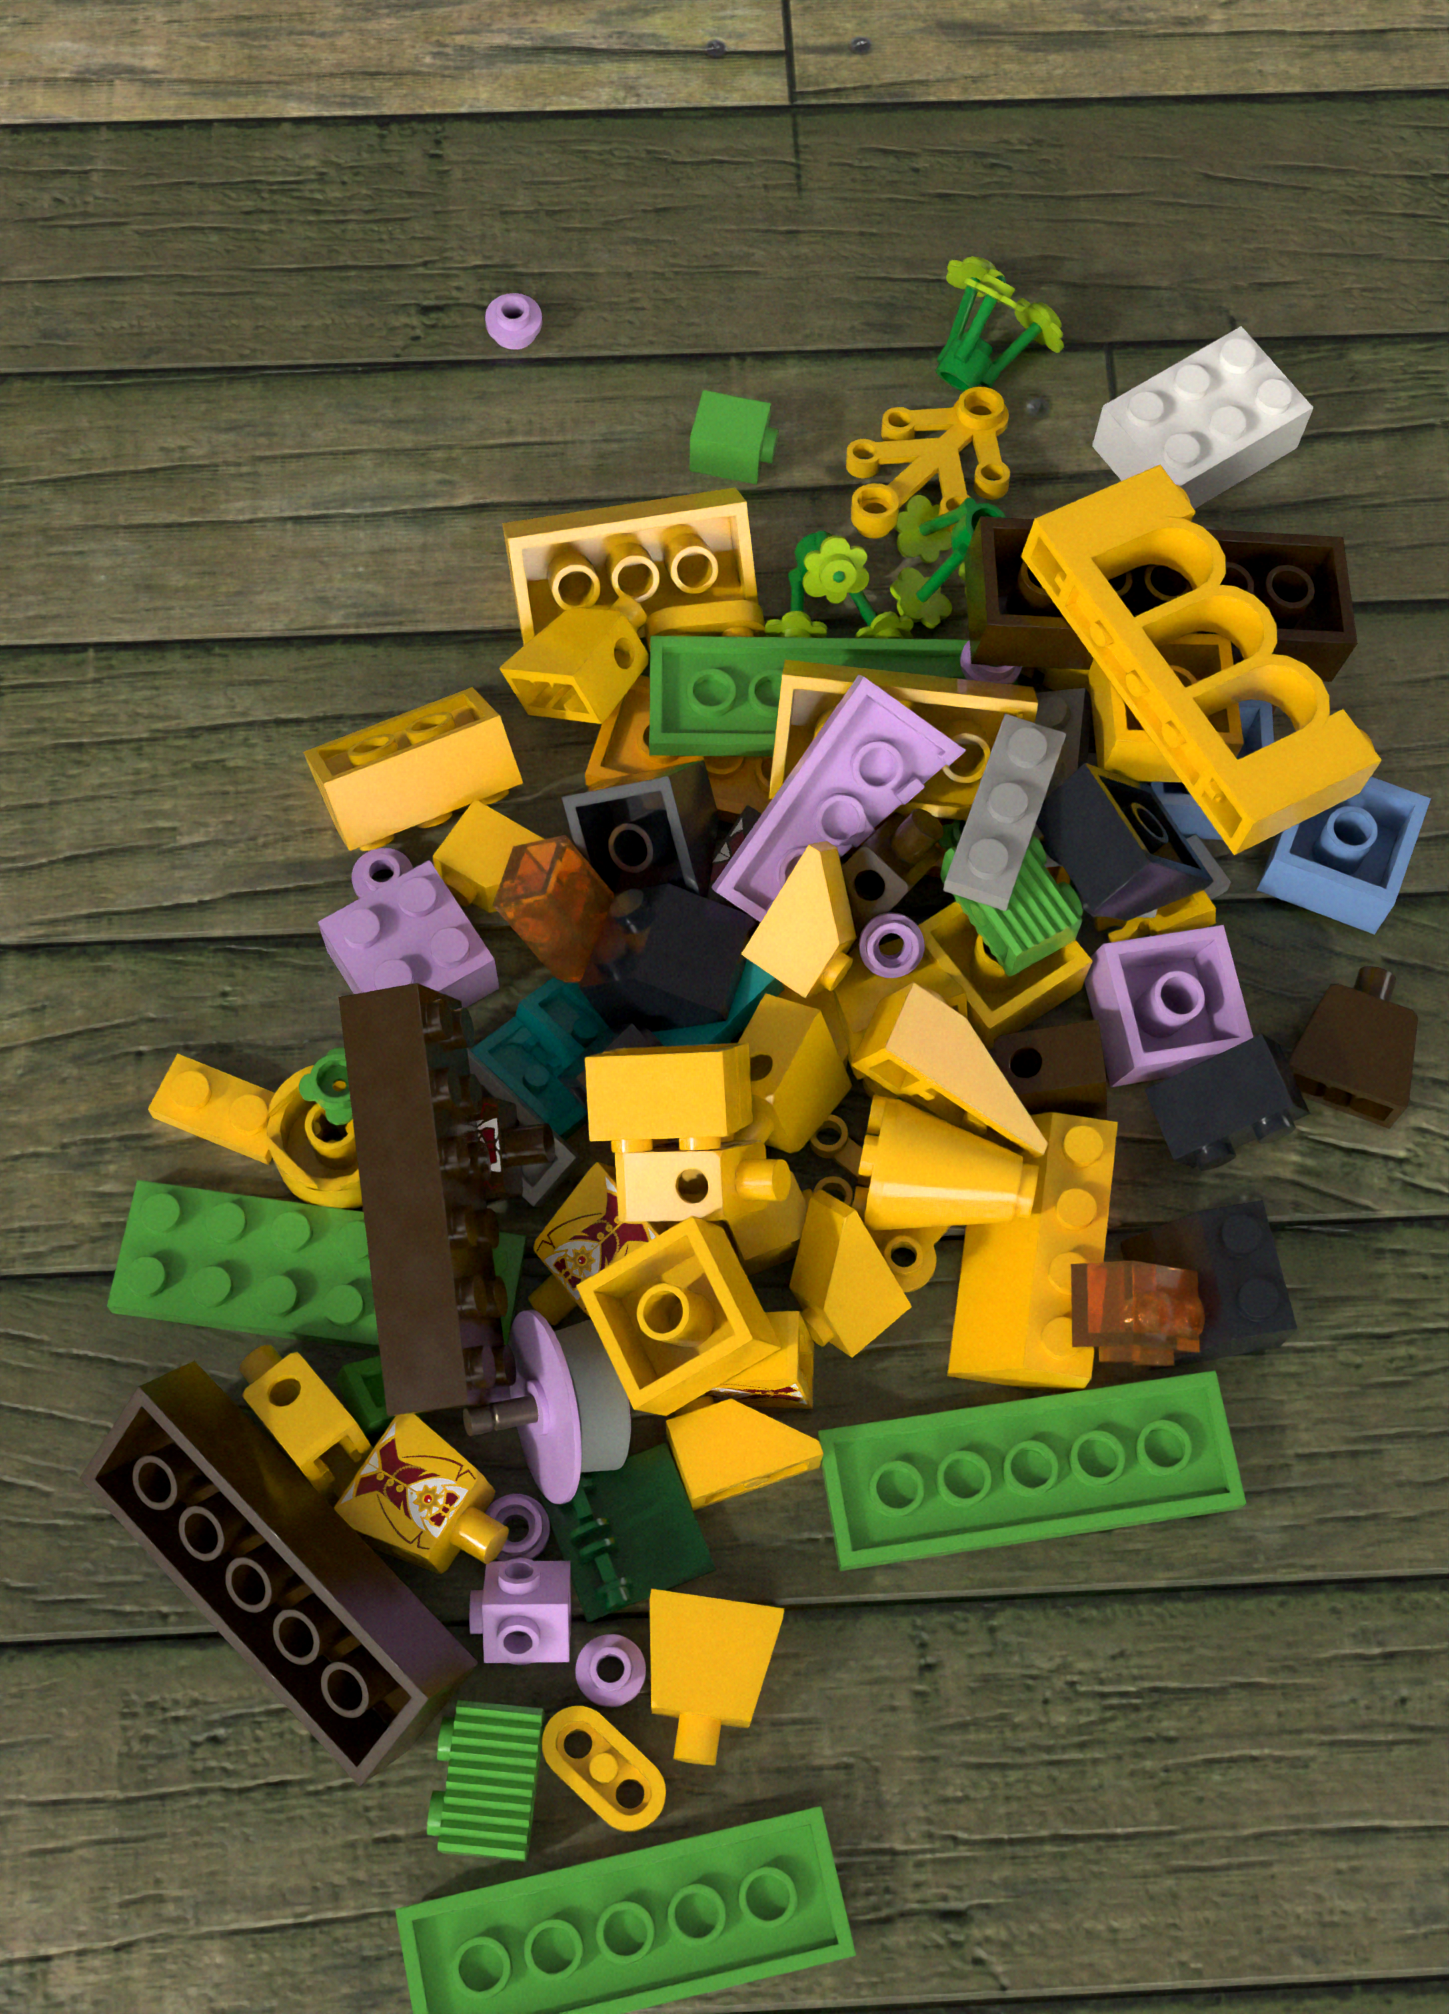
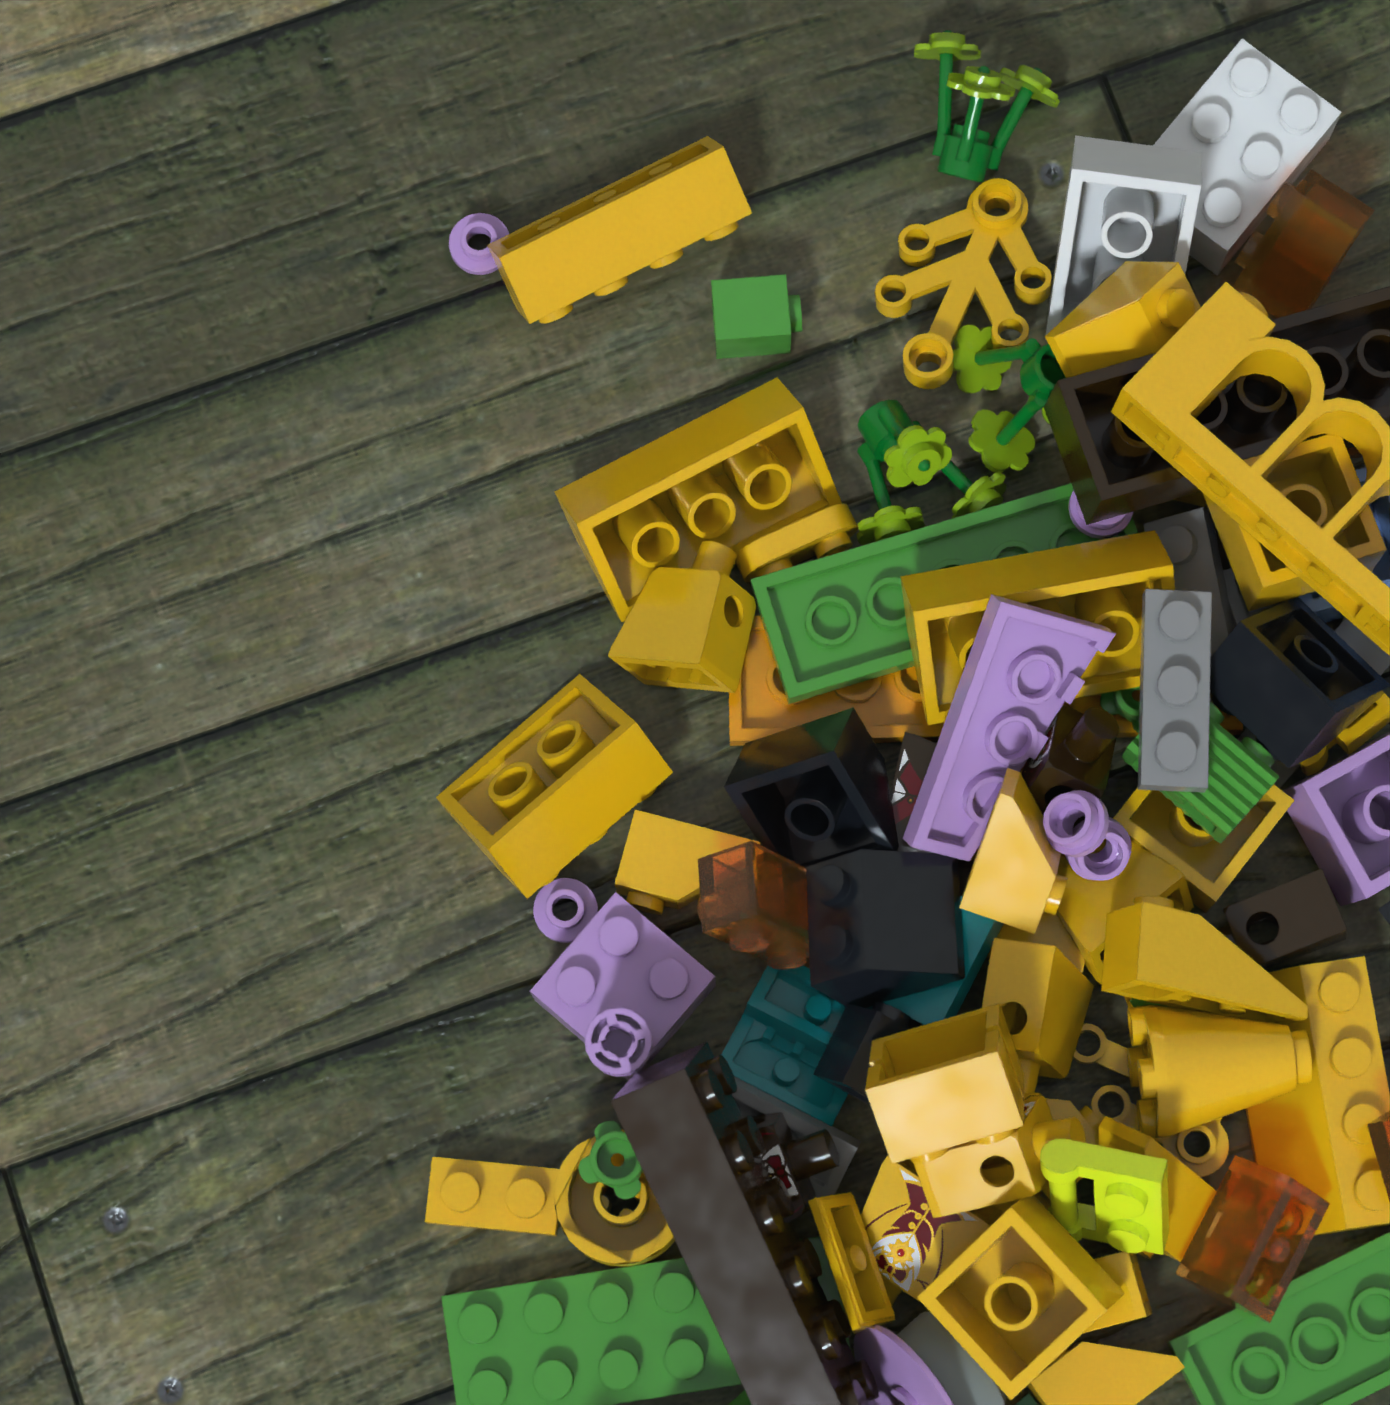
camera: 10 degrees left, 10 degrees up
none -> yellow brick [487,136,752,324]
none -> lavender wheel [585,1007,653,1077]
none -> yellow slope [808,1192,895,1334]
none -> neon yellow plate [1040,1138,1169,1255]
none -> lavender plate [1043,790,1109,857]
none -> white brick [1045,136,1203,340]
none -> yellow slope [1045,261,1201,378]
none -> clear orange brick [1175,1155,1330,1323]
none -> clear orange brick [1232,169,1375,318]

